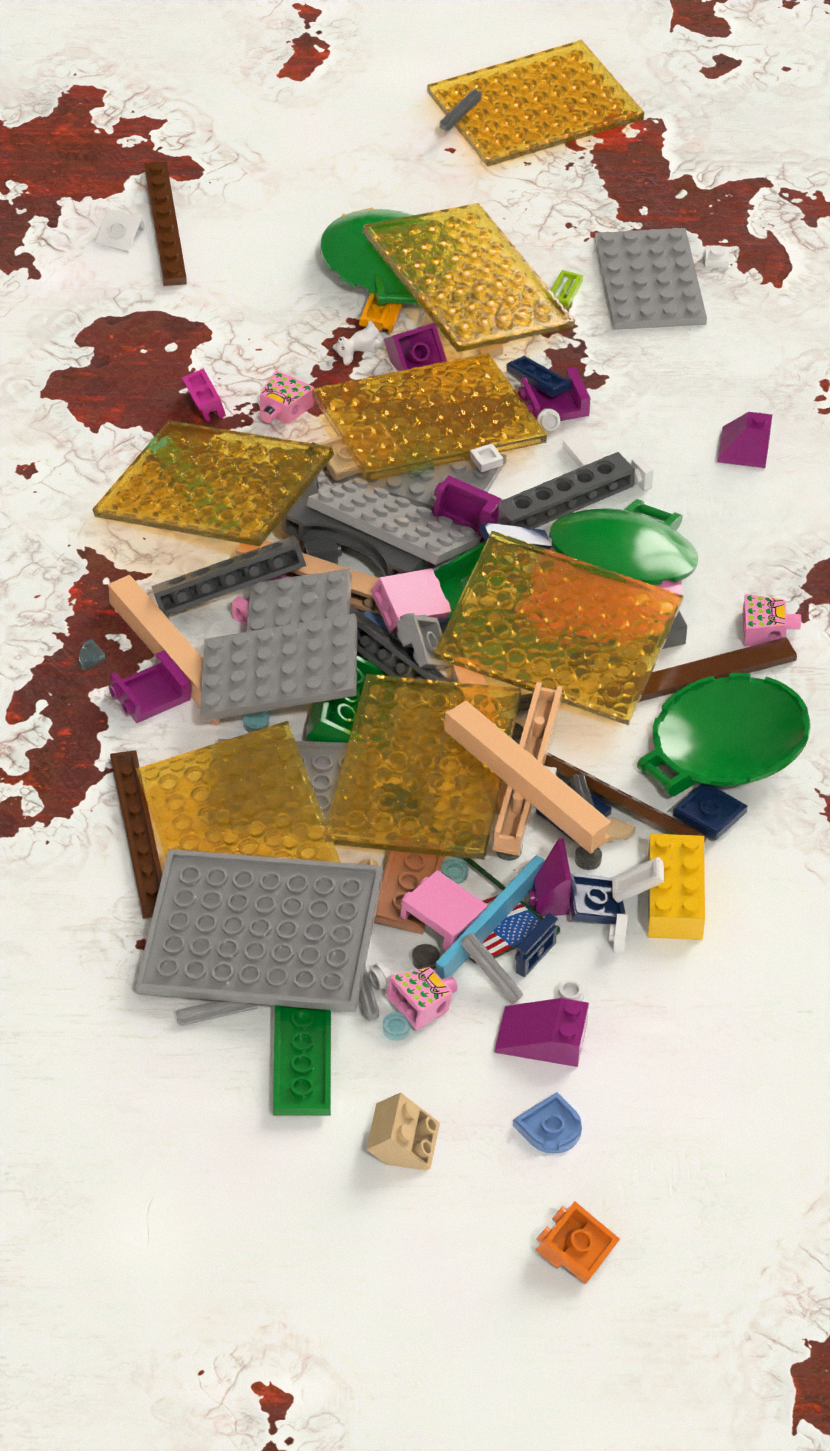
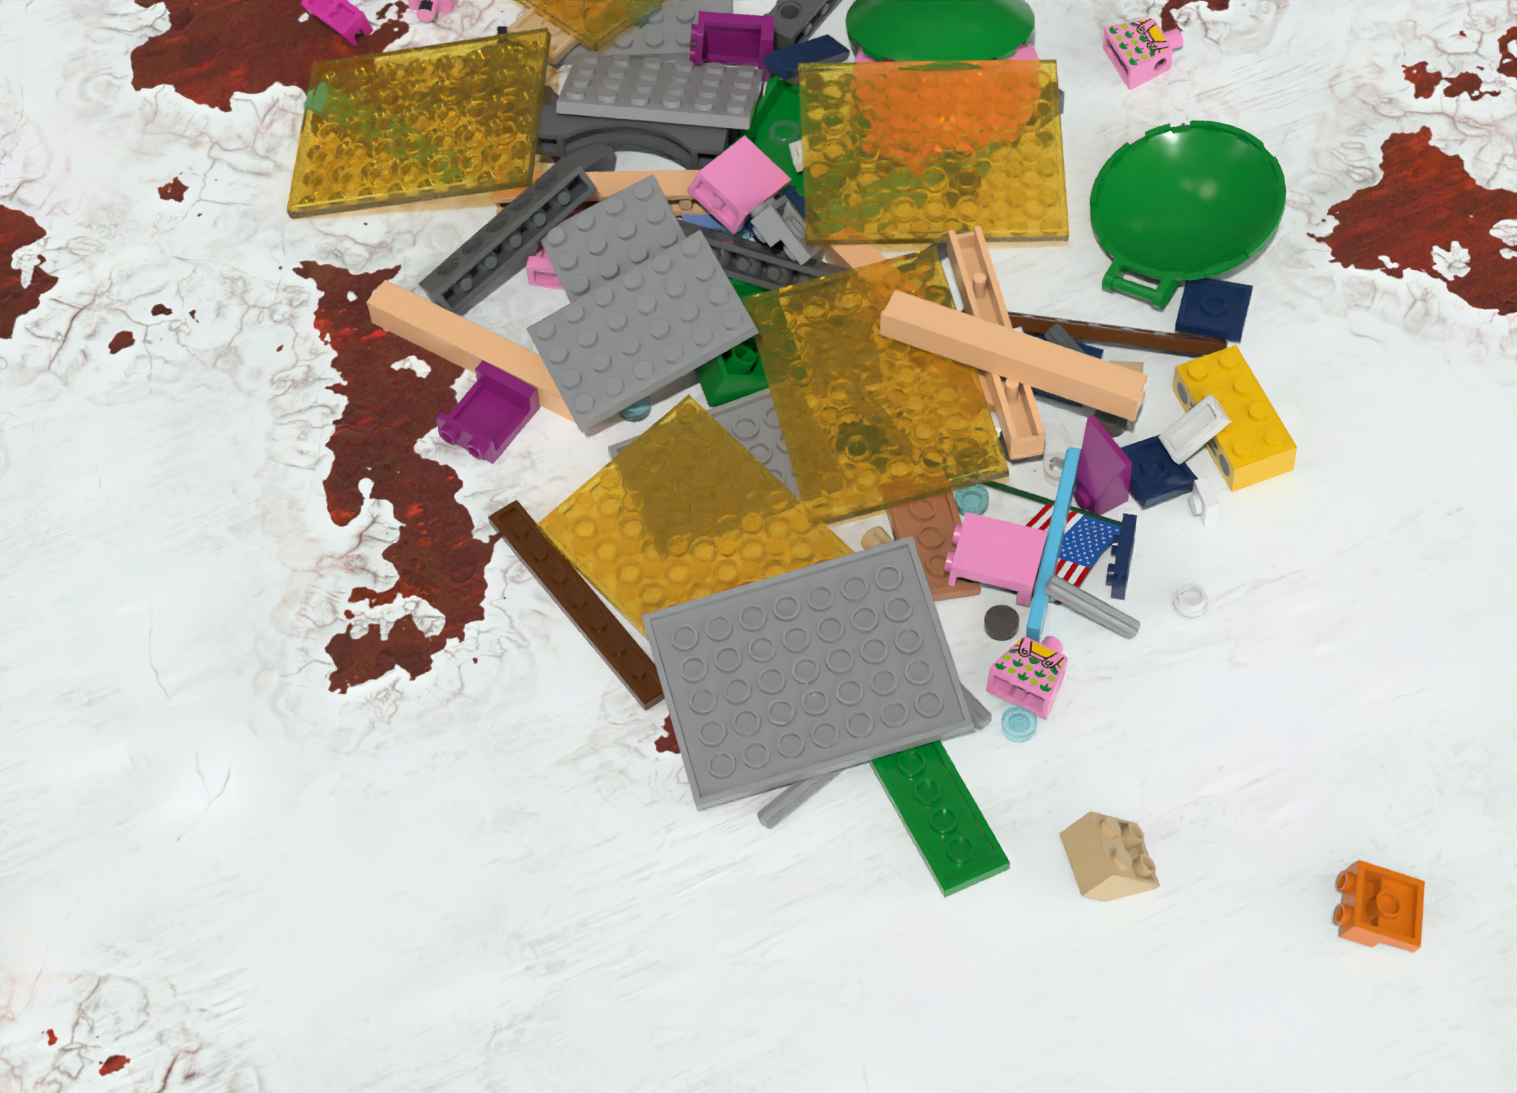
camera: 20 degrees left, 10 degrees up
clear light blue tile [79,638,105,670] -> none
white plate [368,963,392,990] -> none
magenta slope [495,998,589,1067] -> none
medium blue tile [513,1092,582,1153] -> none
reddish brown tile [597,637,797,710] -> none

